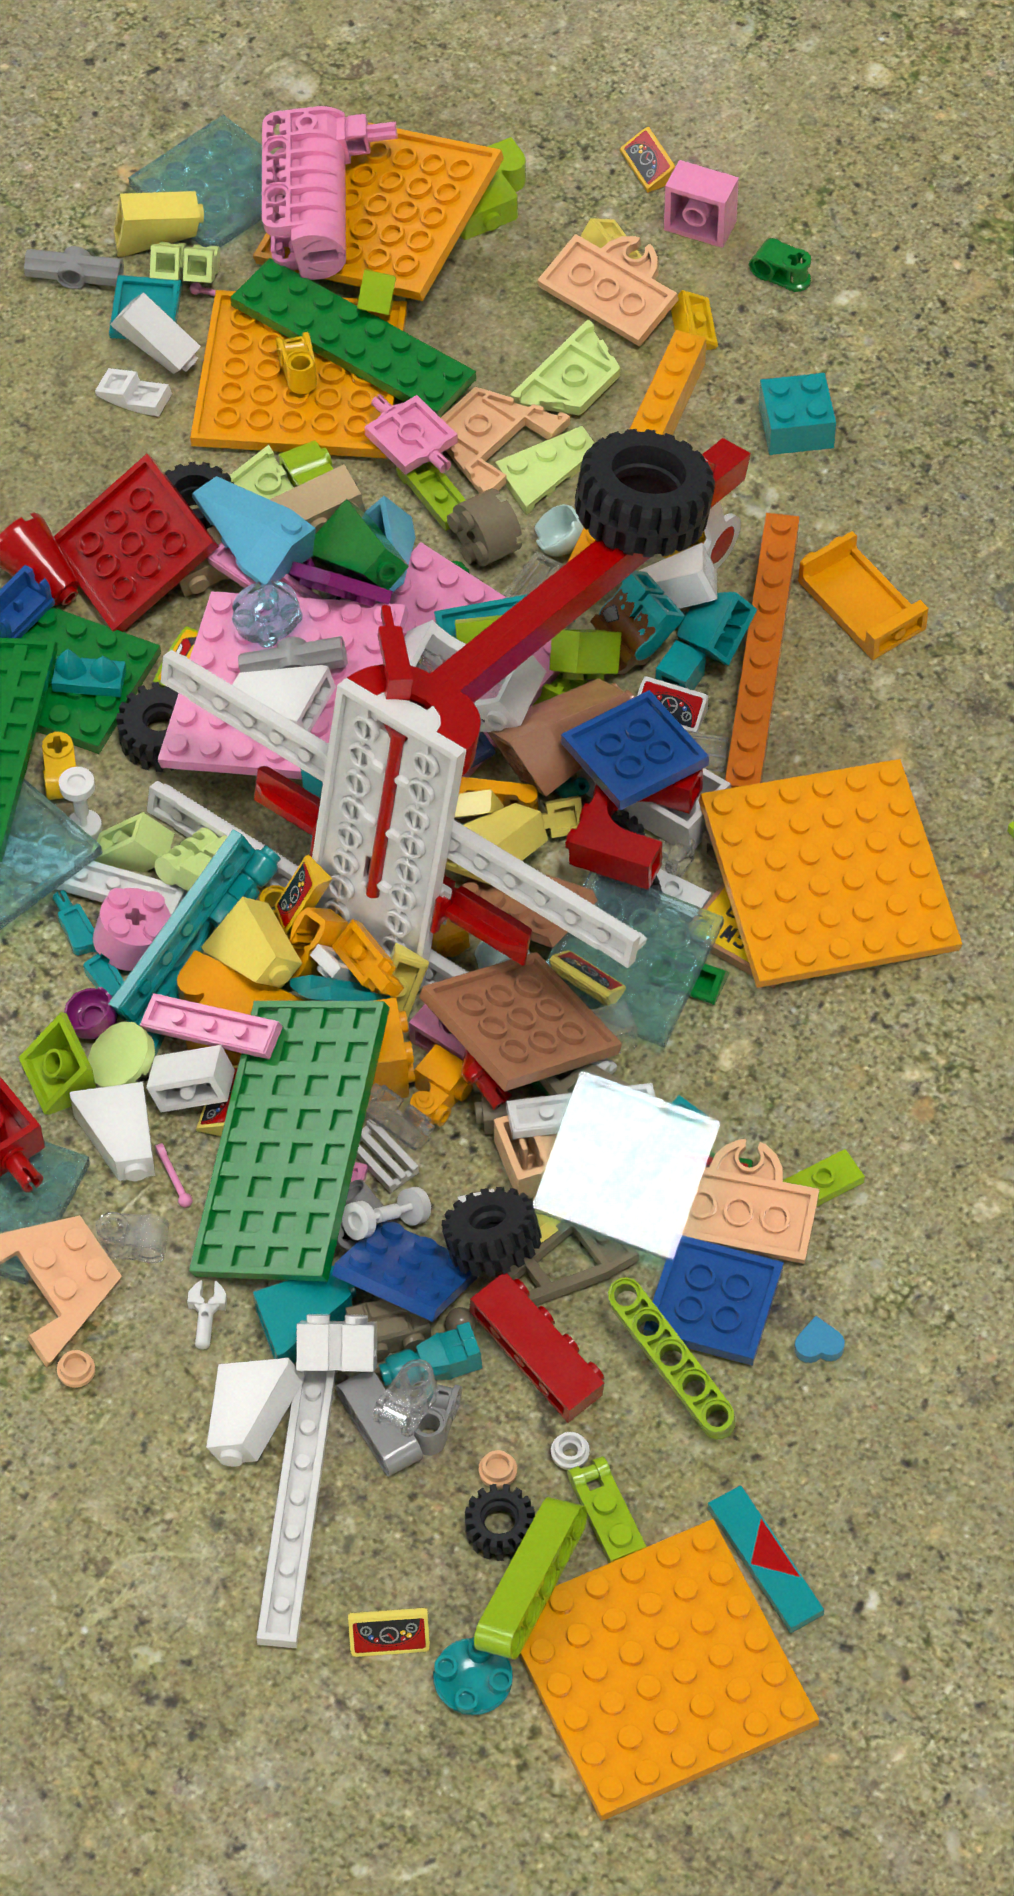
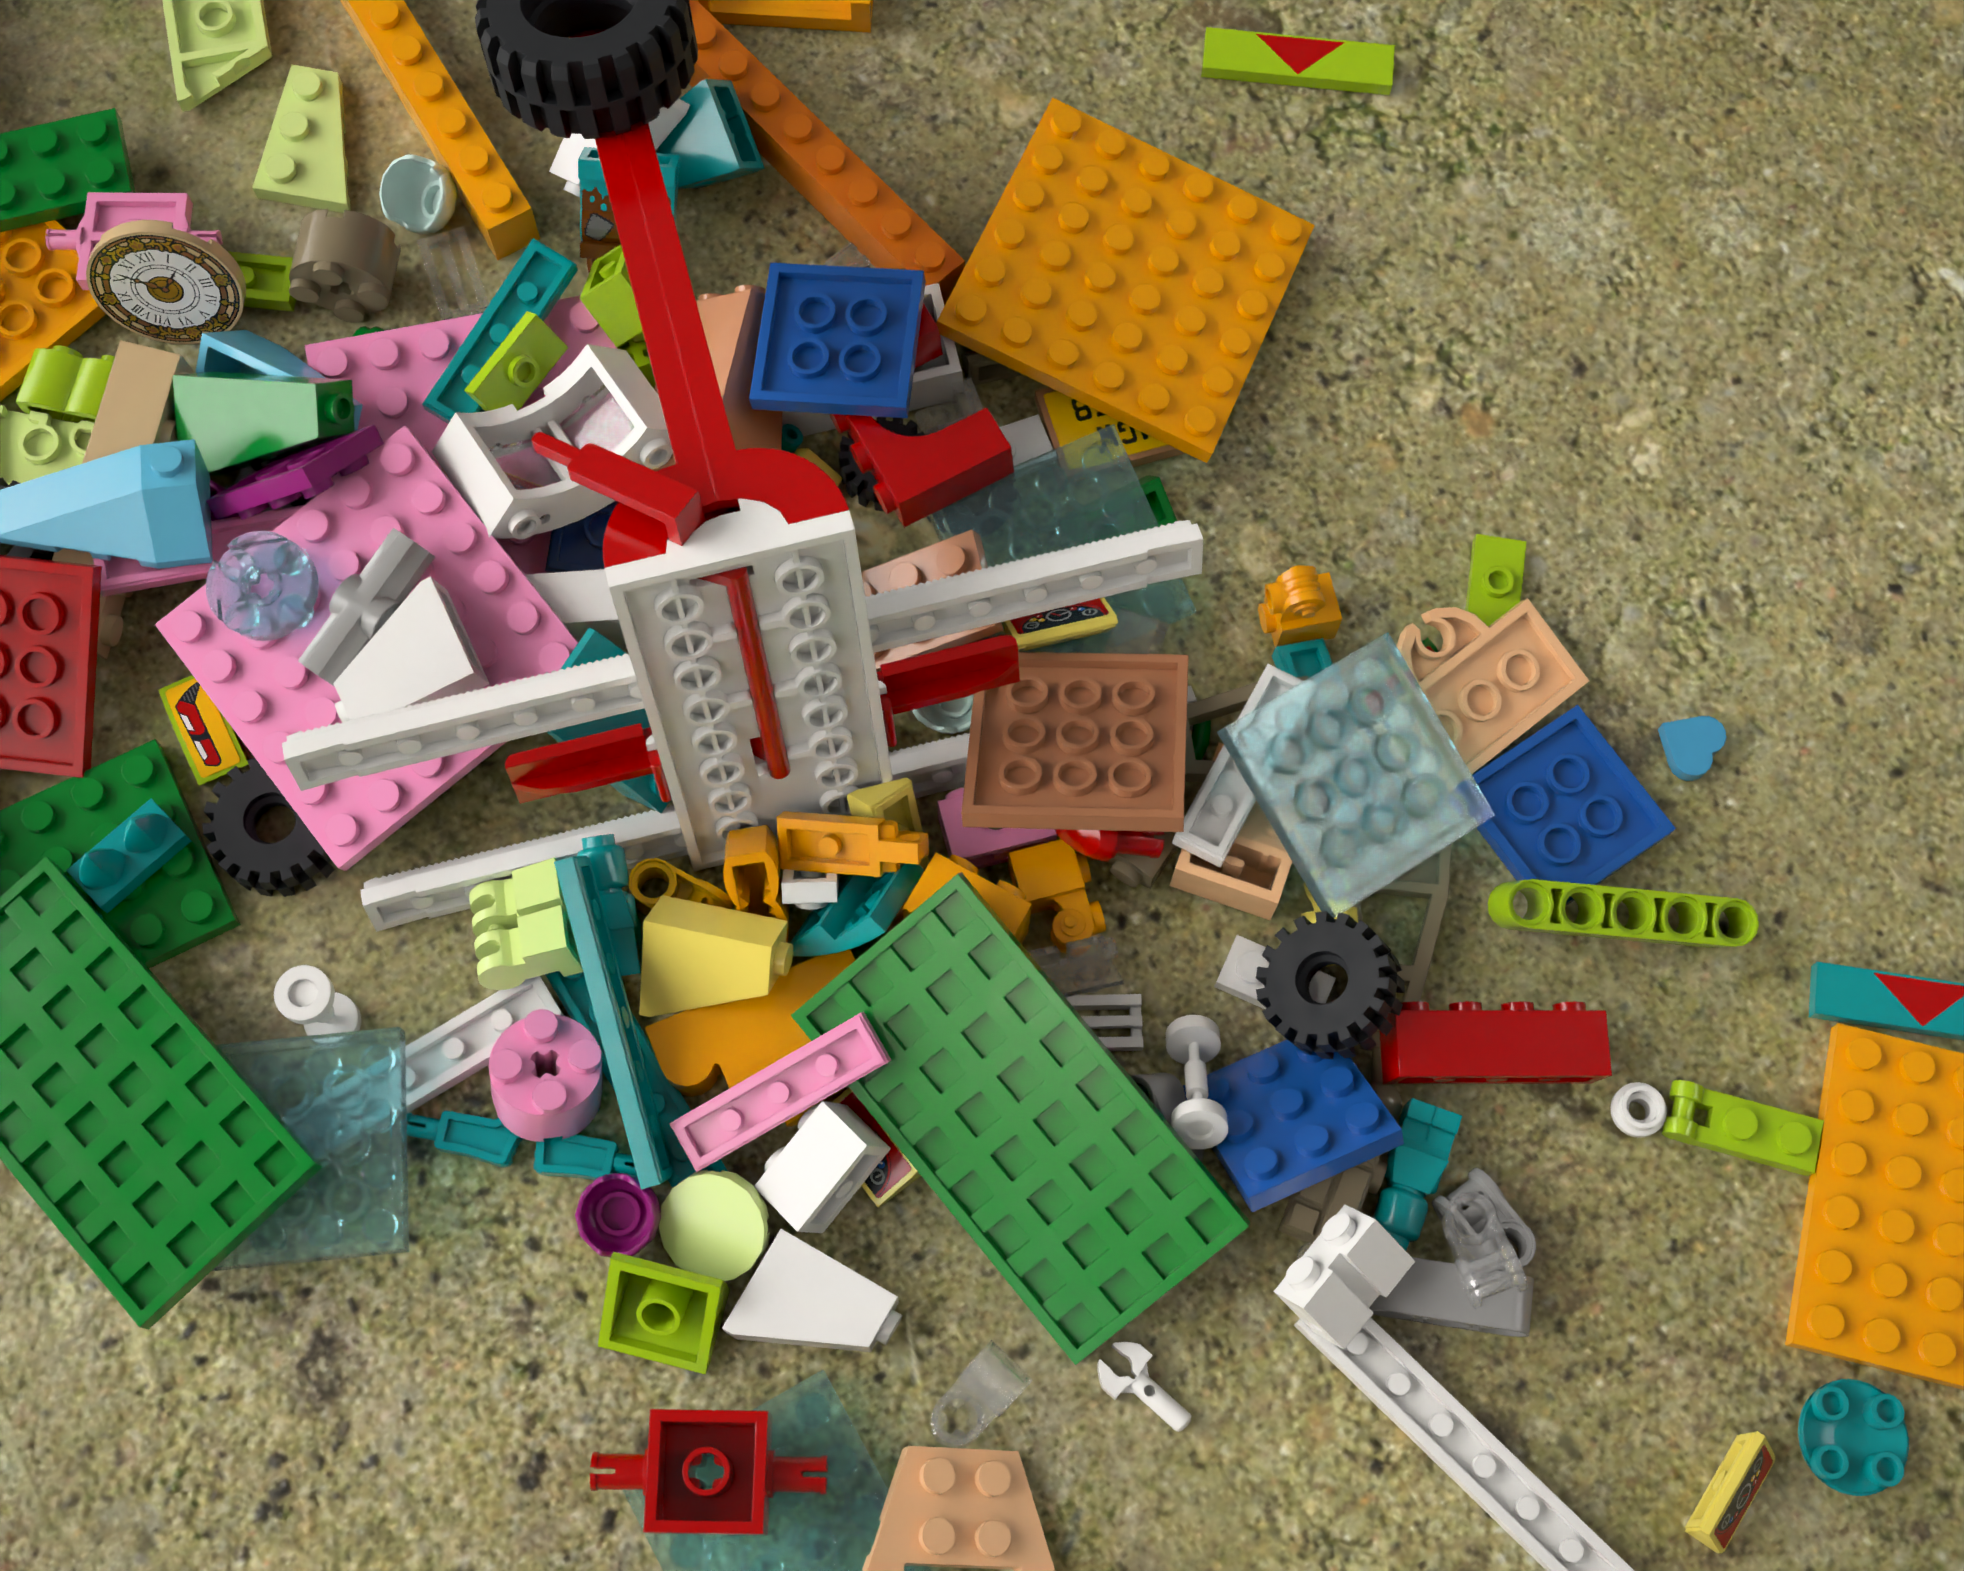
camera: 55 degrees left, 15 degrees up
yellow piece [42,732,78,800] -> none
yellowish green slope [91,812,175,872] -> none
bright pink hinge [155,1143,193,1208] -> none
white slope [206,1358,304,1467] -> none
teal slope [253,1266,357,1364] -> none
slope [275,854,332,934] -> none
light nougat wing [441,387,570,494] -> none
black tyre [465,1484,535,1561] -> none
lime beam [474,1497,587,1660] -> none
light nougat plate [479,1450,517,1489] -> none
slope [637,676,708,736] -> none
teal brick [655,640,706,690] -> none
none -> tile [86,220,246,344]
none -> light orange brick [1258,565,1342,648]

